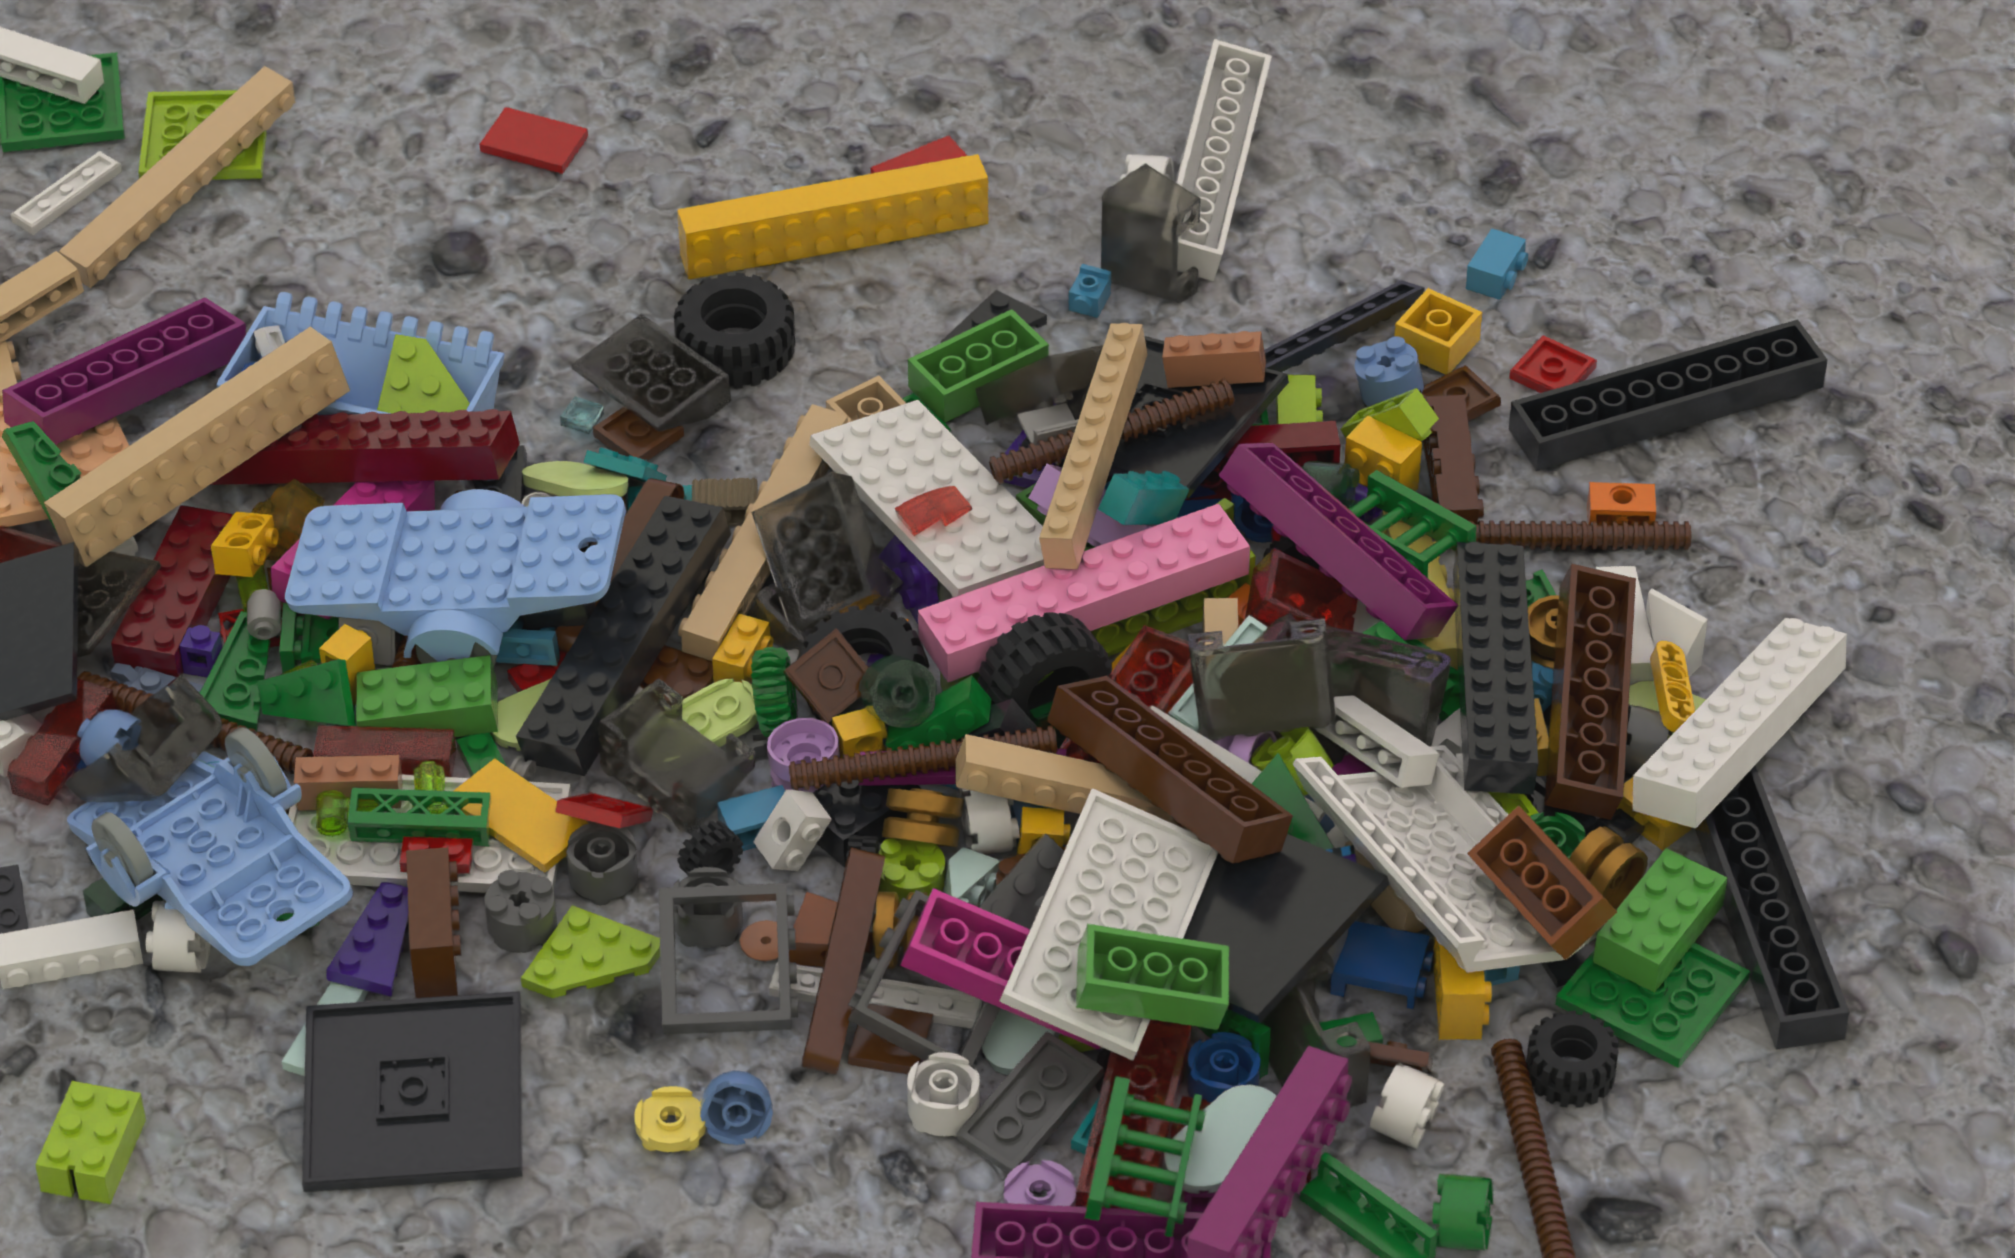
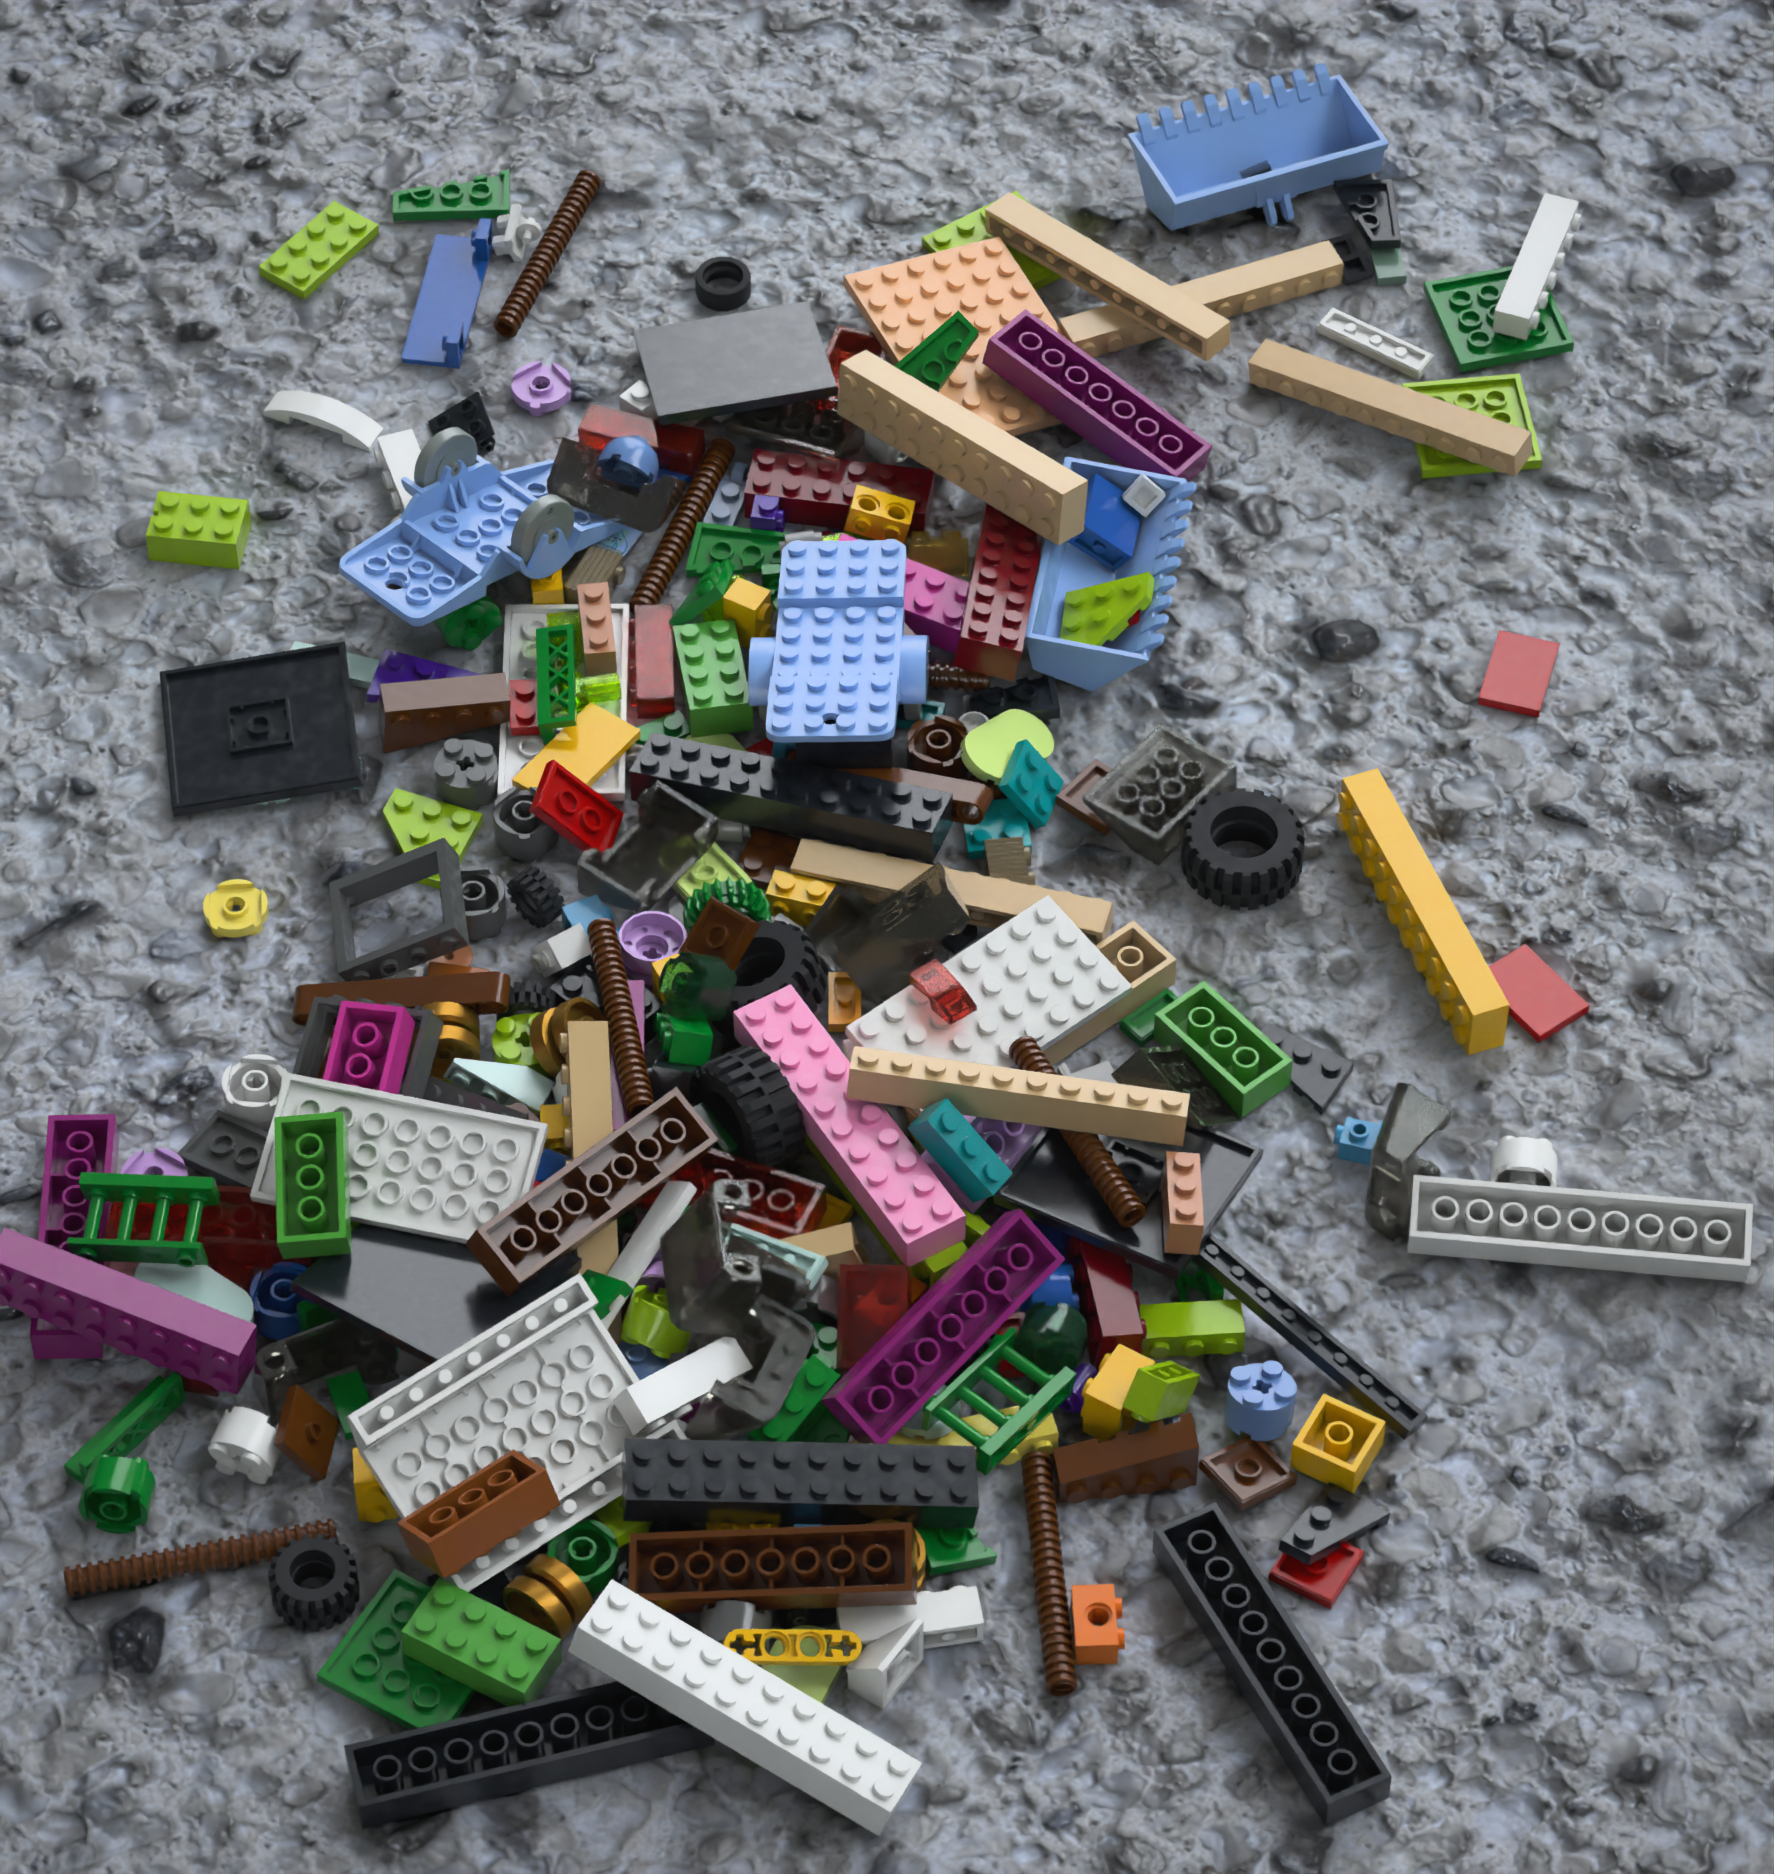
camera: 85 degrees right, 5 degrees up
clear light blue plate [560,396,604,434] -> none
medium blue cylinder [700,1070,773,1145] -> none
dark azure brick [1466,228,1529,300] -> none
none -> black wing [1278,1482,1390,1565]

